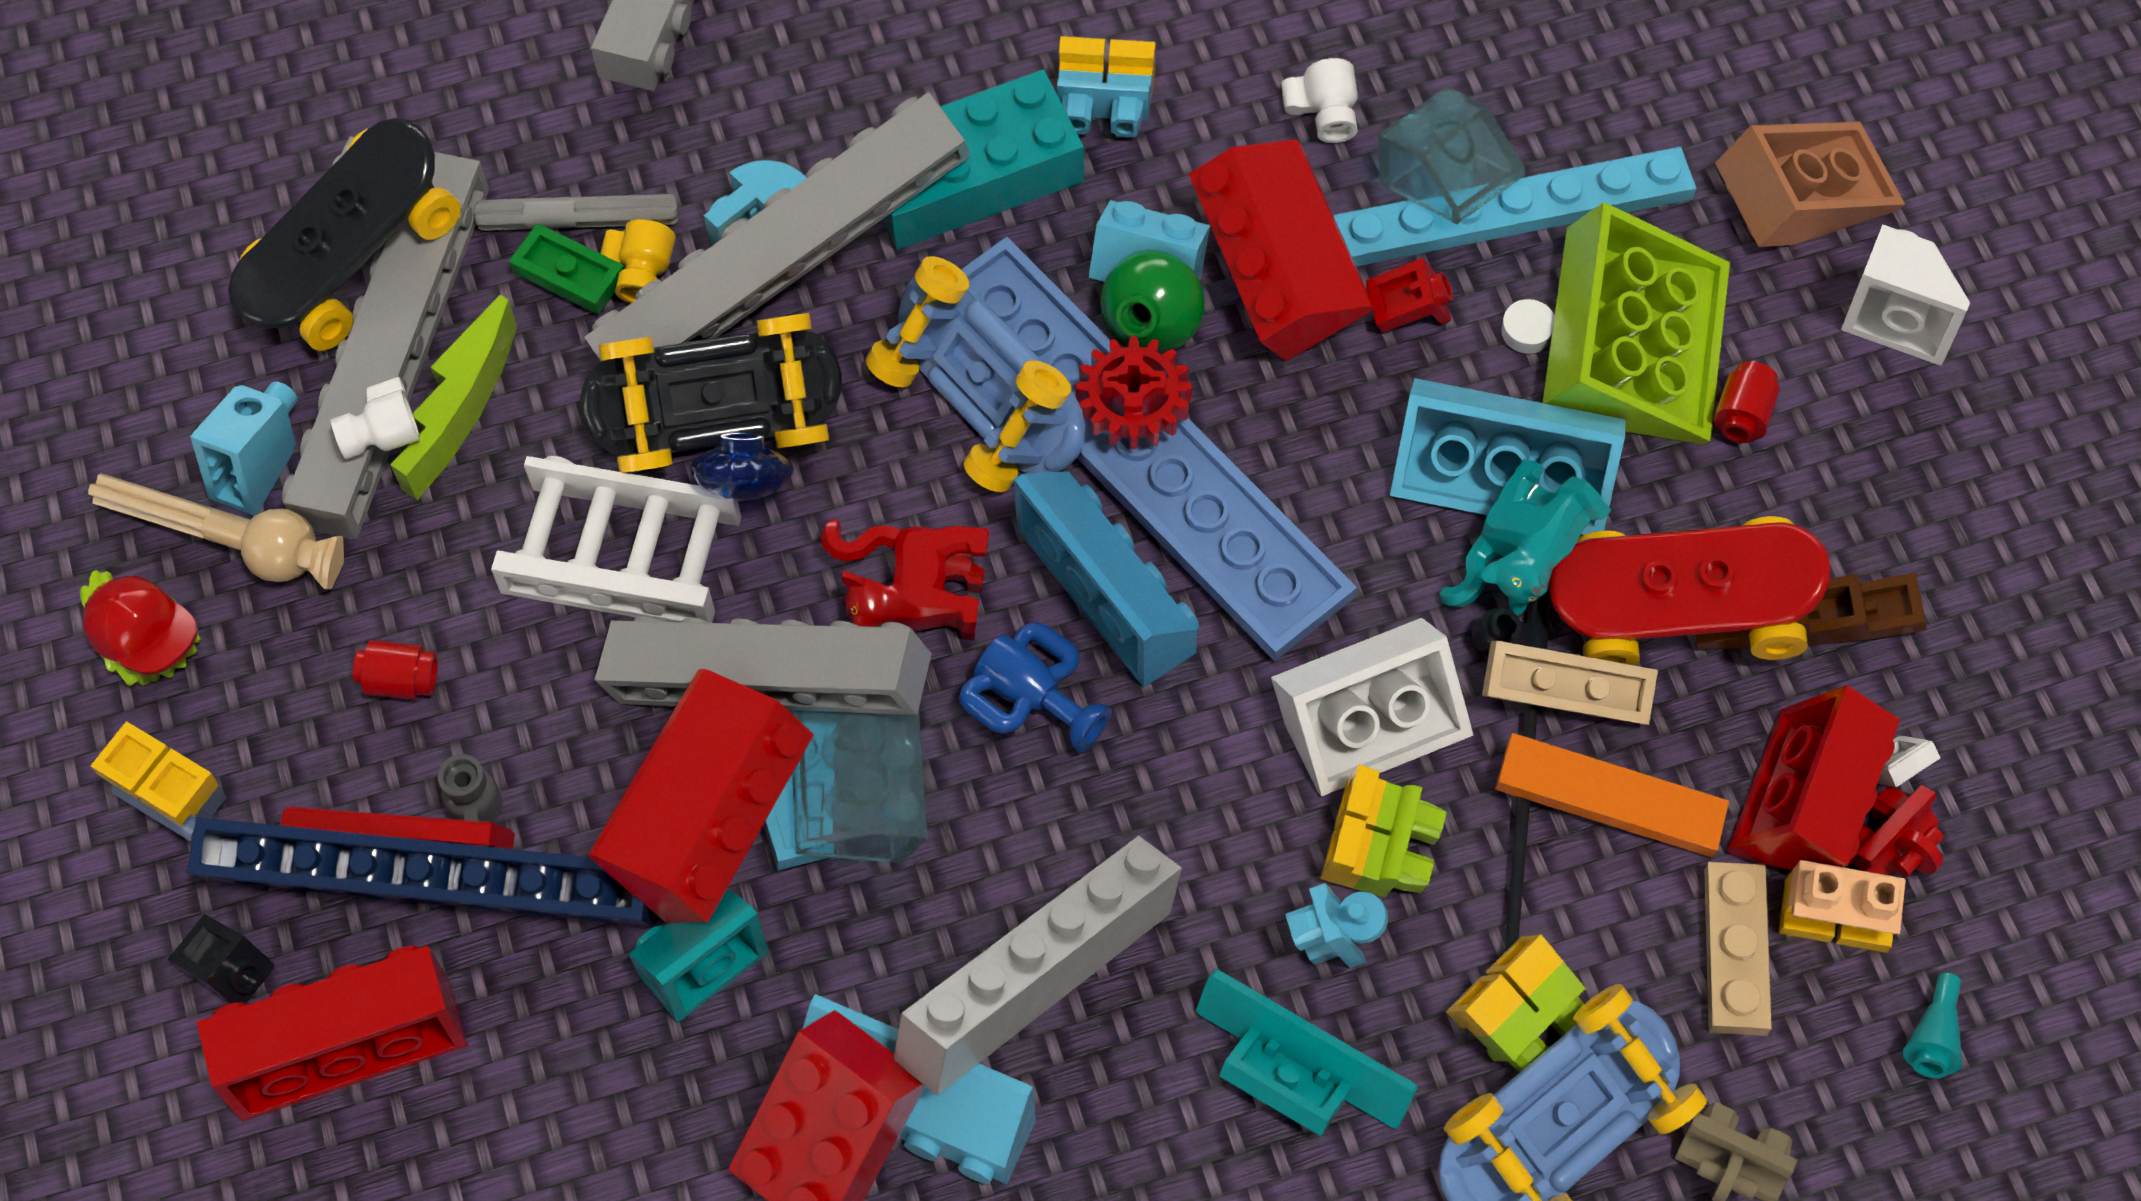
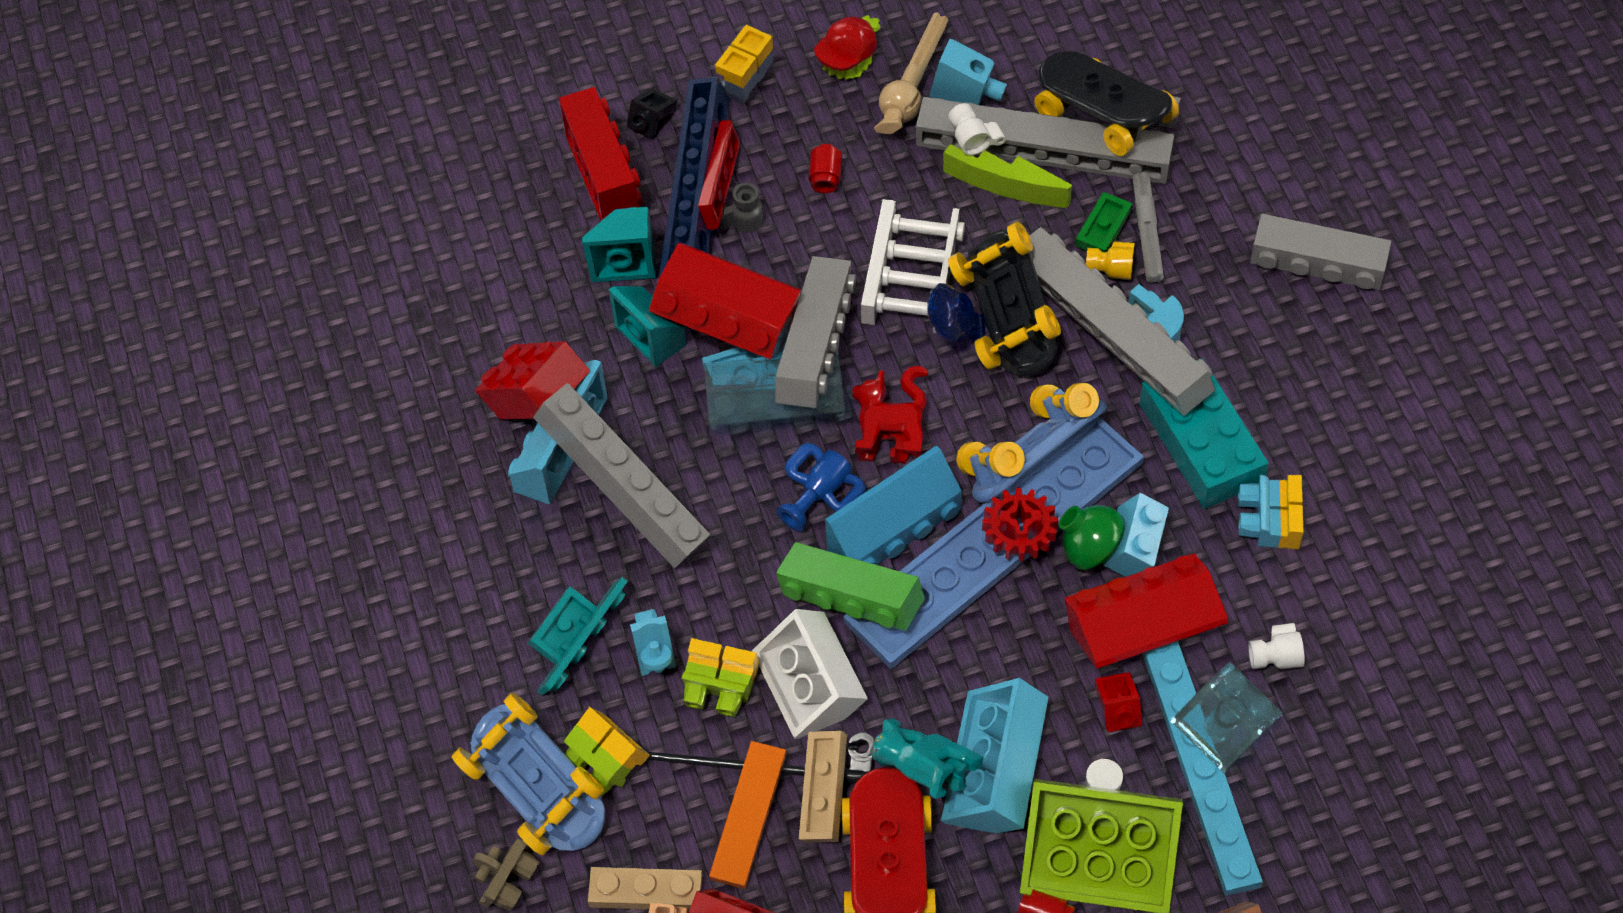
camera: 90 degrees right, 5 degrees down
none -> teal slope [582,207,656,283]
none -> bright green brick [776,542,925,631]

